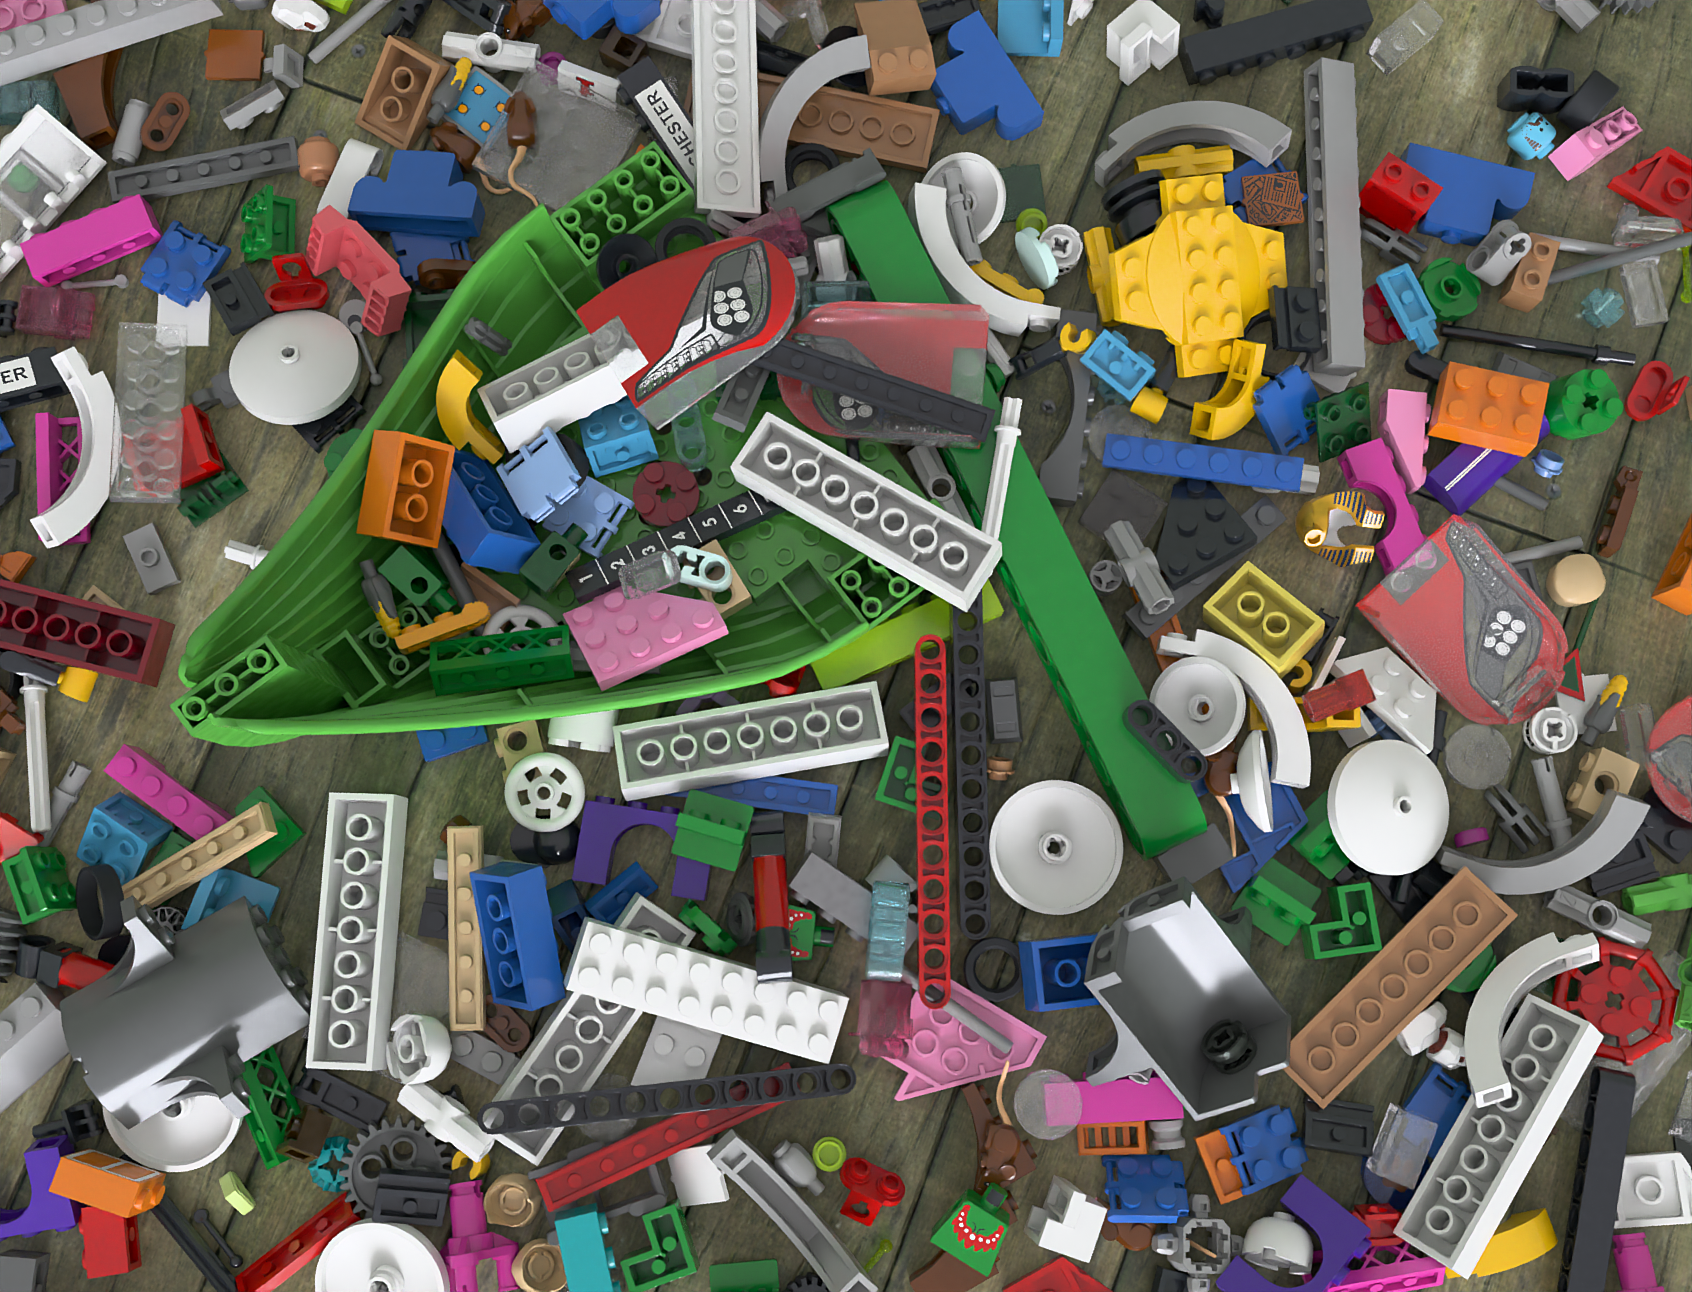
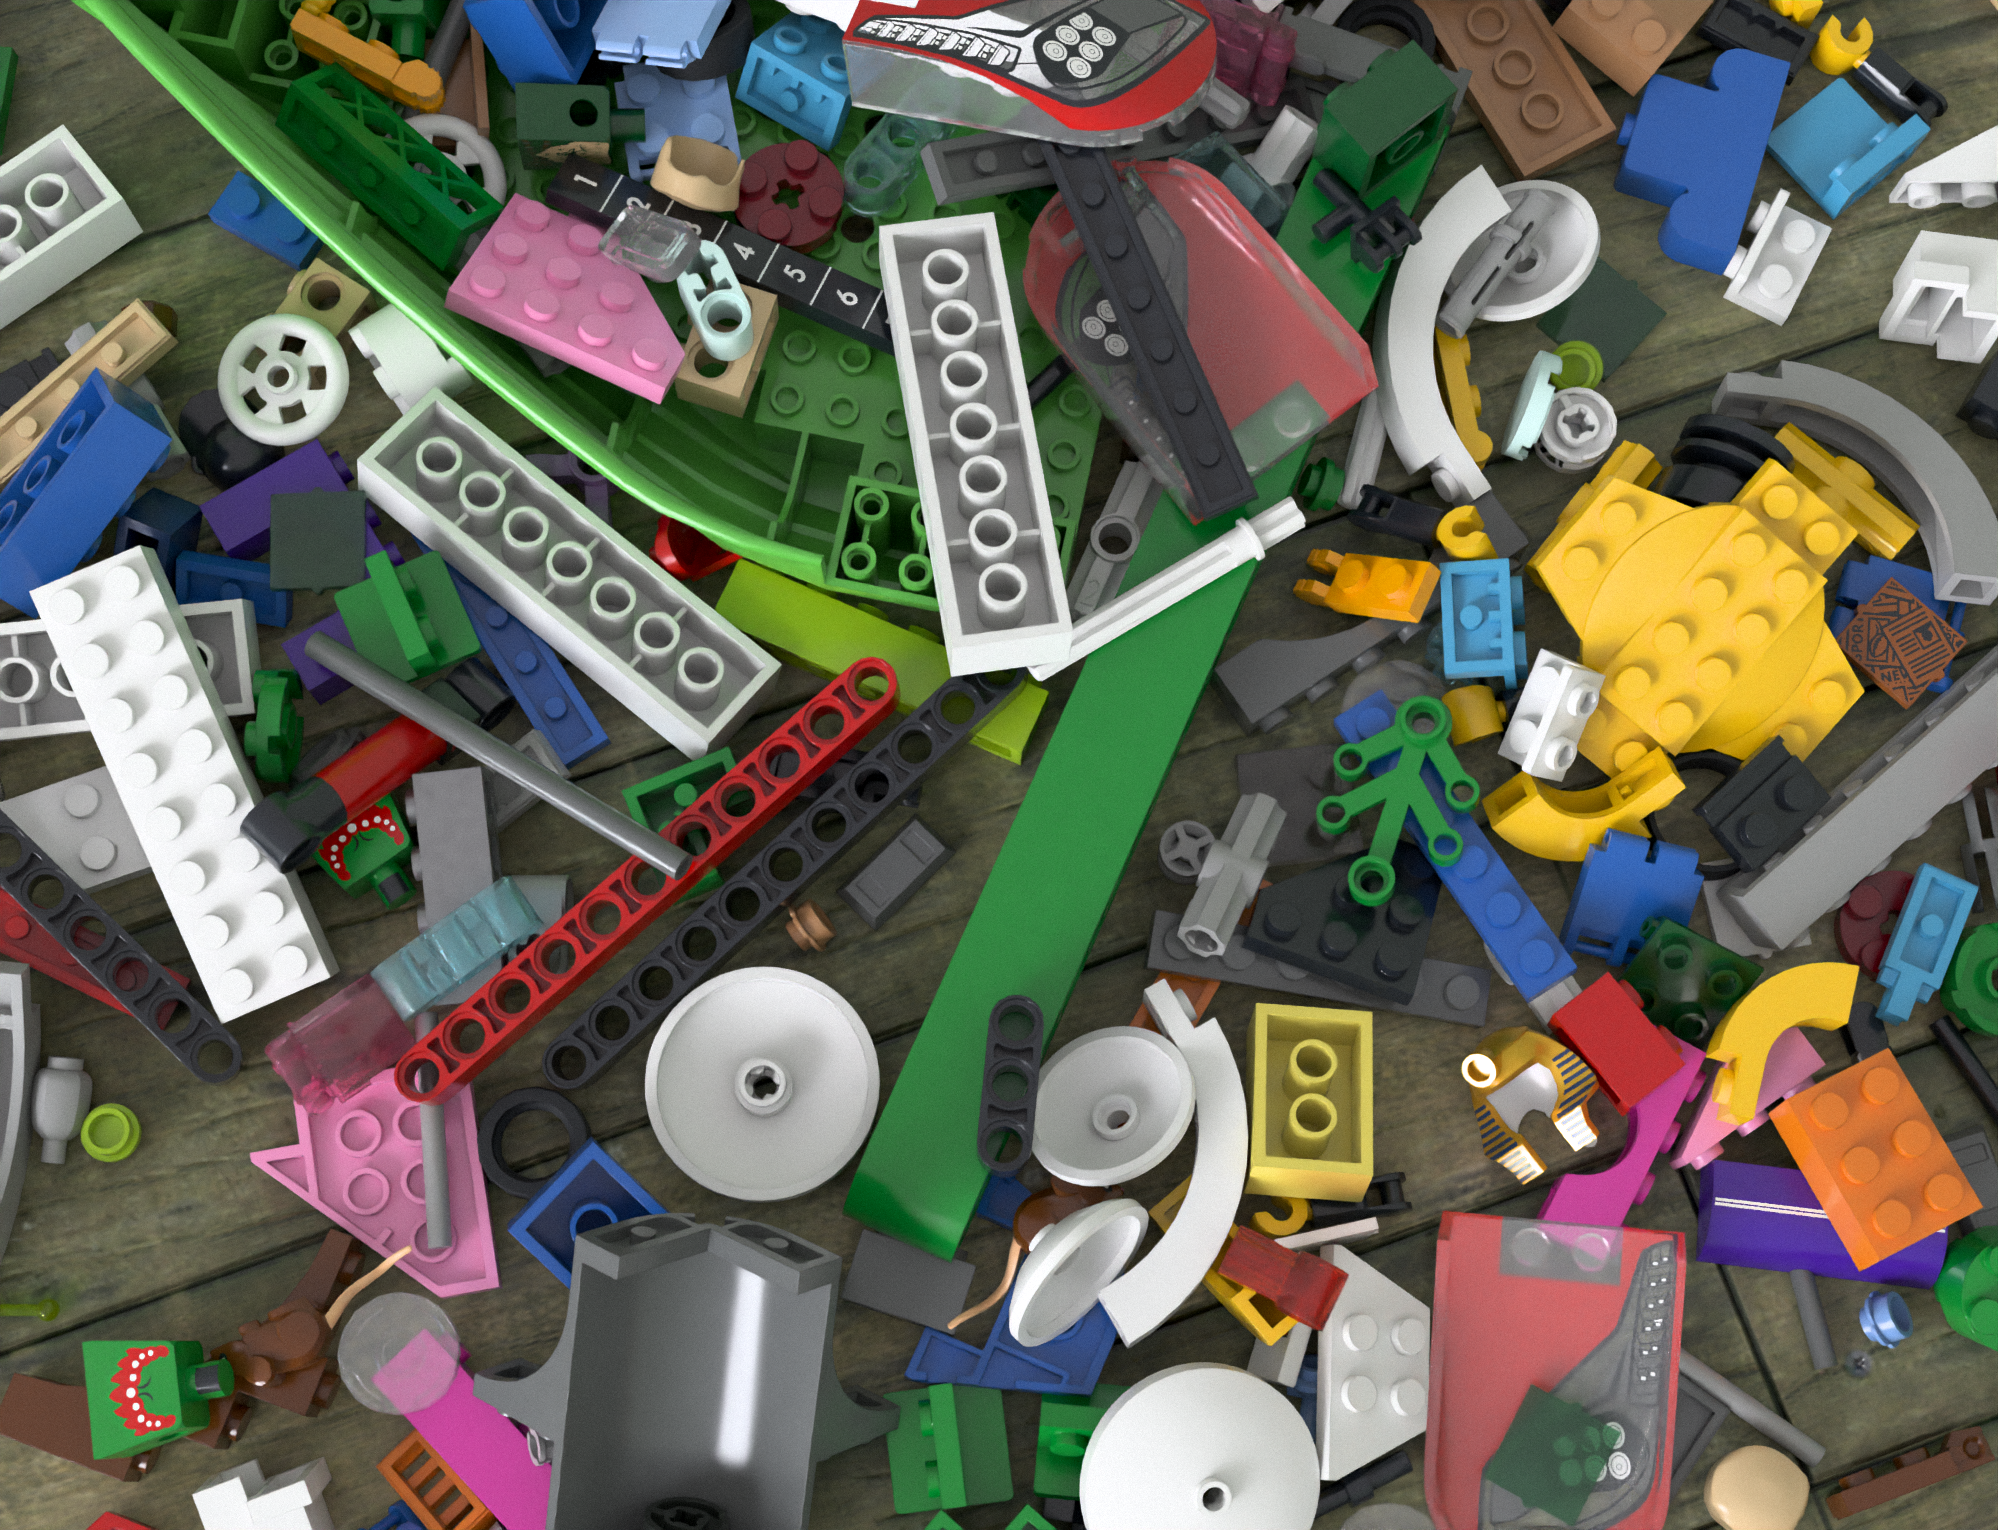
camera: 45 degrees right, 5 degrees down
red bracket [839,1157,905,1226] -> none
none -> clear green piece [270,487,366,596]
none -> dark grey piece [304,631,693,881]
none -> tan hair [650,135,745,212]
none -> light orange hinge [1293,548,1441,623]
none -> dark green brick [1312,40,1458,200]
none -> black arm [1312,168,1422,273]
none -> green plant [1316,695,1480,906]
none -> clear green piece [1483,1384,1621,1527]
none -> white bracket [1497,648,1606,782]
none -> red brick [1547,972,1686,1117]
none -> yellow arch [1705,962,1860,1126]
none -> white bracket [1723,188,1832,326]

